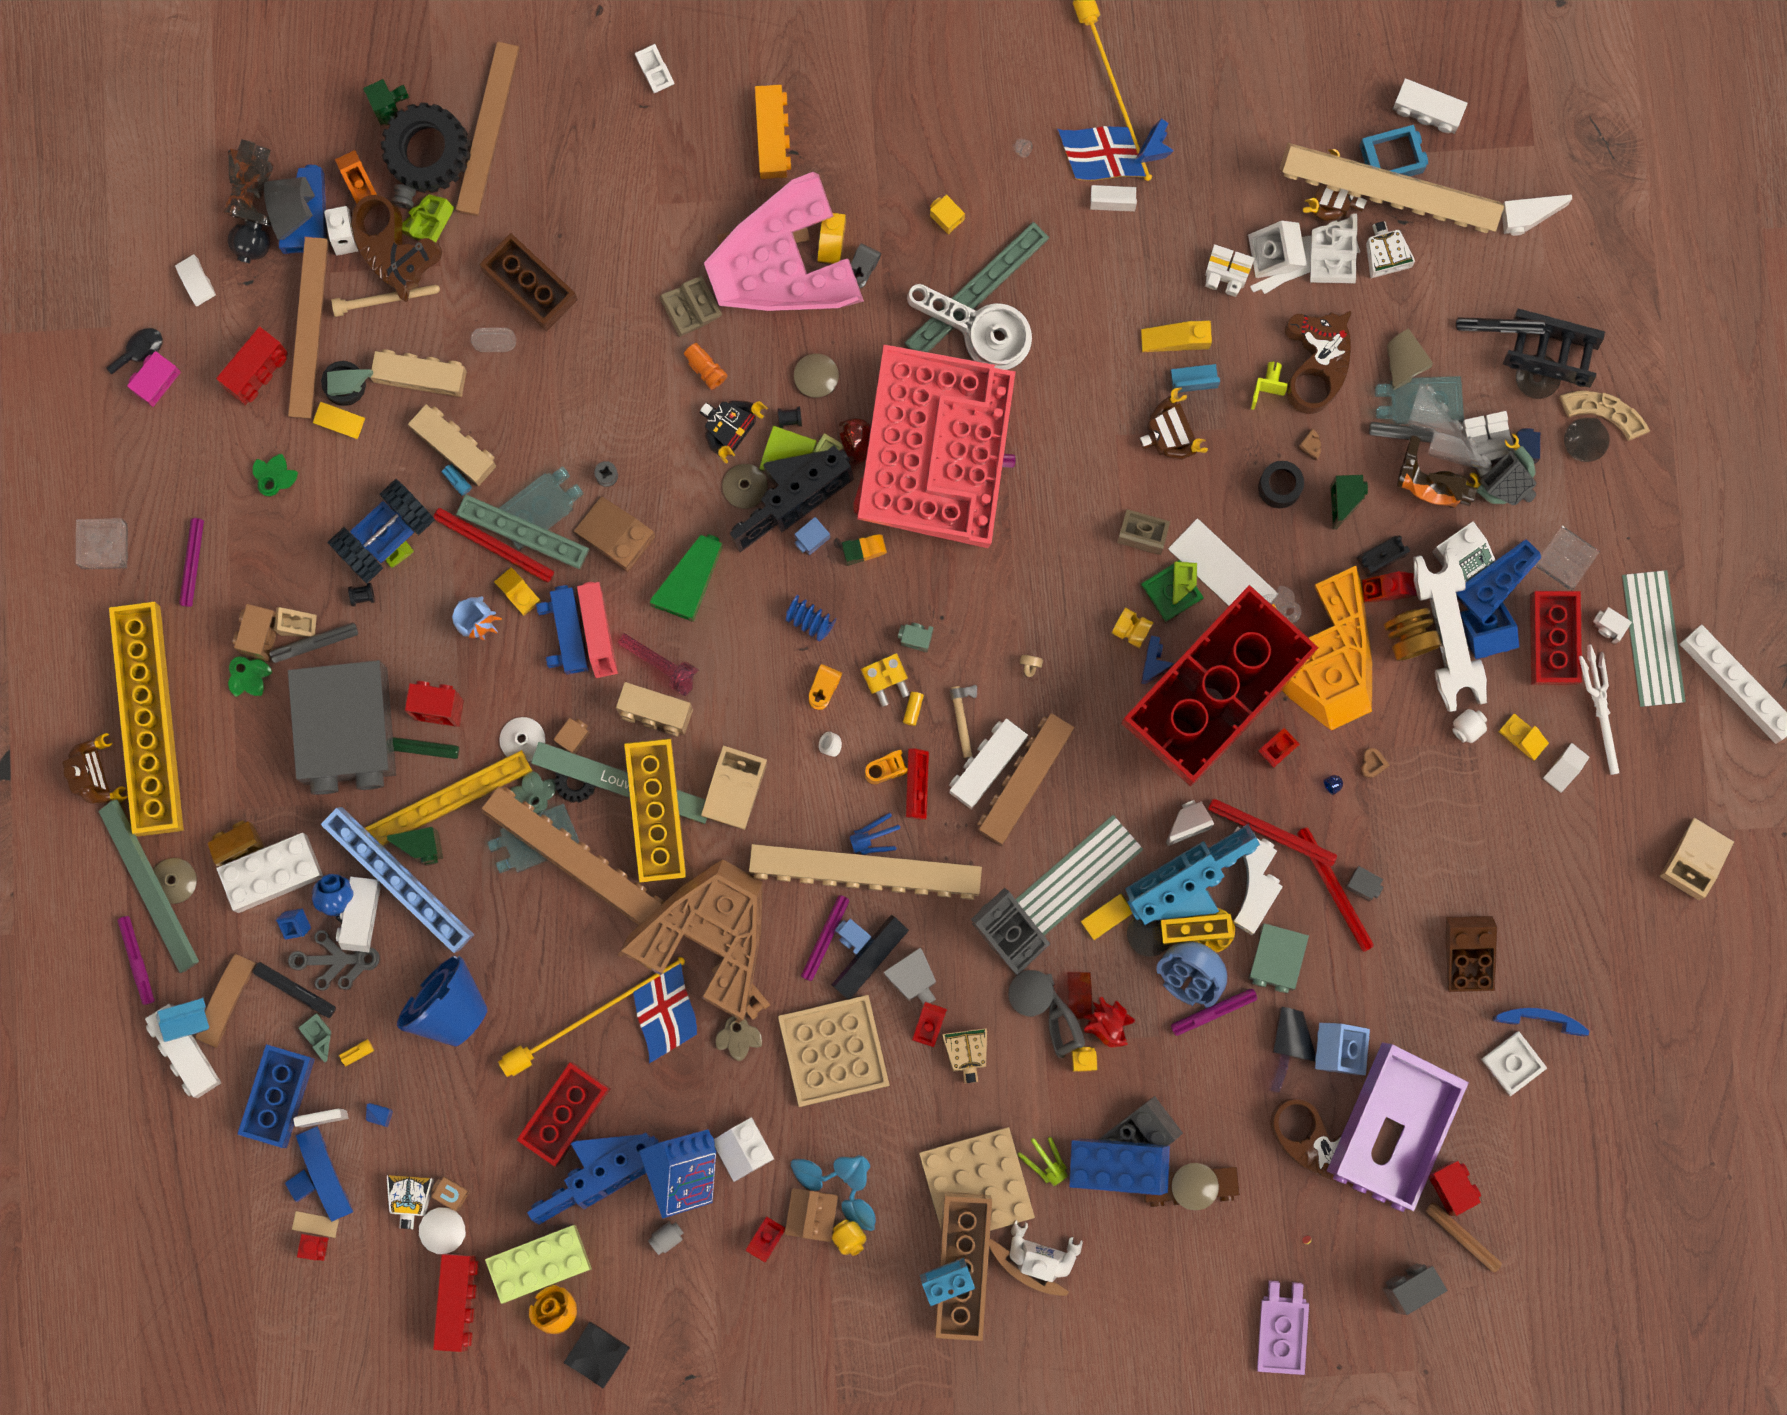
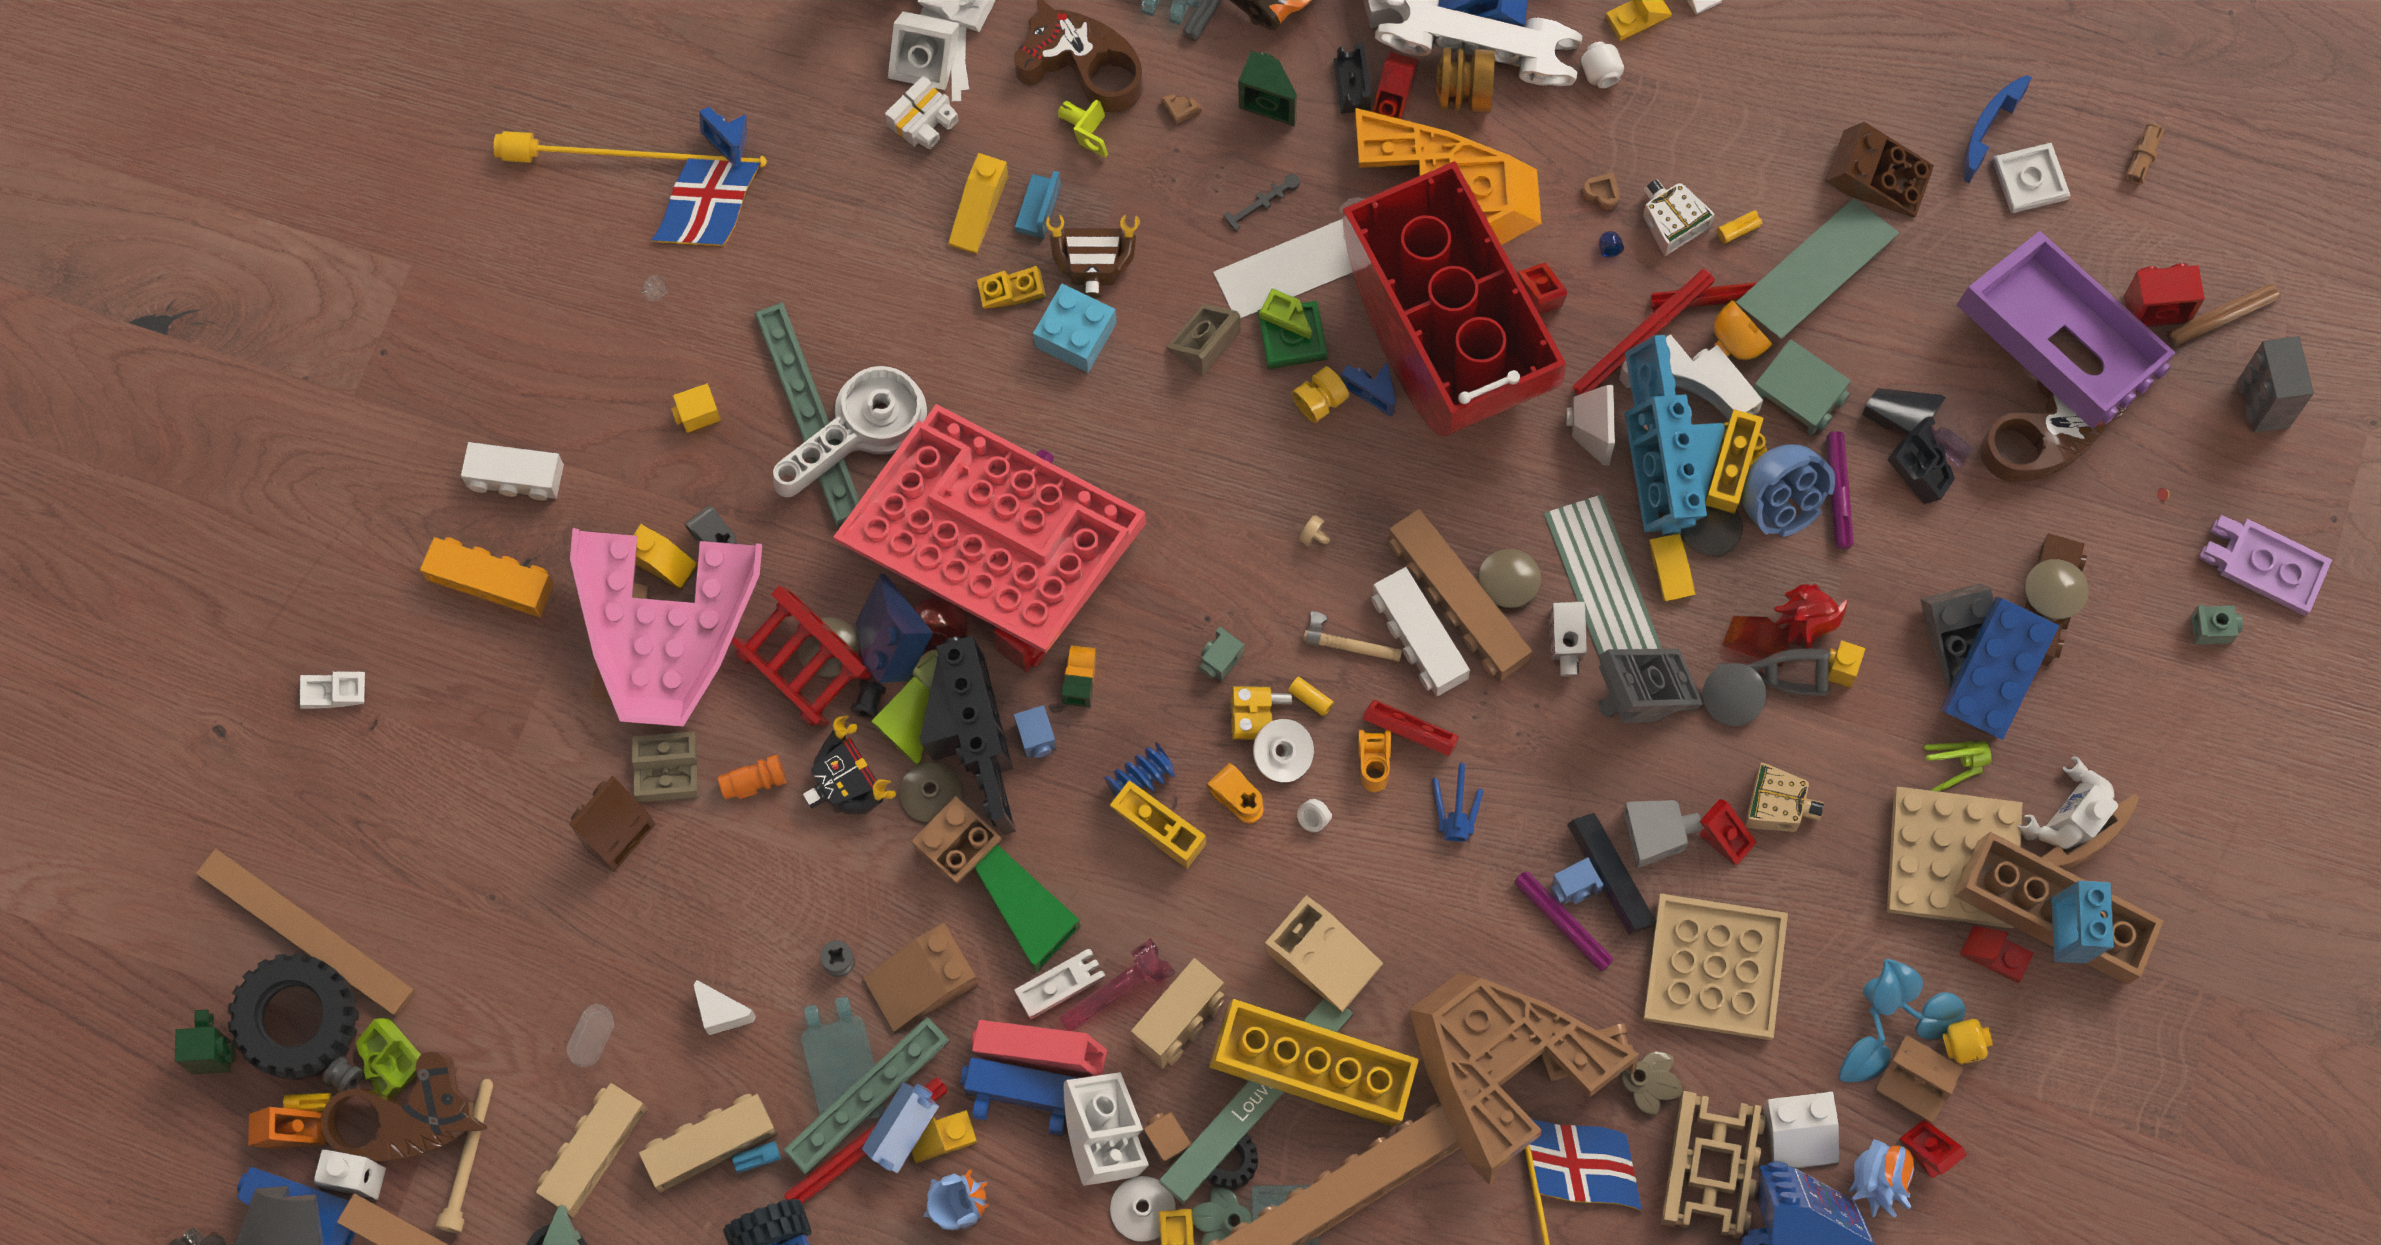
camera: 65 degrees left, 10 degrees down
reddish brown brick [479,233,578,332] -> none
tan brick [749,844,982,900] -> none
white panel [1090,185,1137,211] -> none
black piece [1258,461,1304,509] -> none
light blue slope [1315,1023,1370,1075] -> none
dark grey brick [1345,866,1384,901] -> none
none -> yellow piece [283,1092,332,1112]
none -> white brick [461,442,564,501]
none -> reddish brown slope [569,776,656,872]
none -> white slope [694,980,756,1035]
none -> red fence [731,585,872,727]
none -> dark blue slope [856,574,933,683]
none -> medium blue brick [862,1082,939,1173]
none -> medium nougat slope [911,796,1002,884]
none -> yellow slope [977,266,1046,309]
none -> white hinge [1014,949,1106,1020]
none -> medium azure brick [1033,284,1117,373]
none -> white slope [1064,1072,1149,1186]
none -> yellow slope [1110,780,1206,869]
none -> dark grey piece [1223,174,1300,231]
none -> white dish [1253,719,1314,782]
none -> white hinge [1458,370,1520,404]
none -> dark tan dish [1479,549,1541,608]
none -> white torso [1548,602,1587,677]
none -> white torso [1643,179,1715,256]
none -> tan fence [1661,1091,1766,1239]
none -> light orange cylinder [1714,300,1773,360]
none -> yellow piece [1716,210,1762,244]
none -> sand green sticker [1736,198,1900,339]
none -> light blue hair [1849,1139,1914,1218]
none -> black slope [1887,416,1955,504]
none -> red slope [1960,926,2034,984]
none -> medium nougat pin [2125,123,2165,184]
none -> sand green brick [2191,605,2243,645]

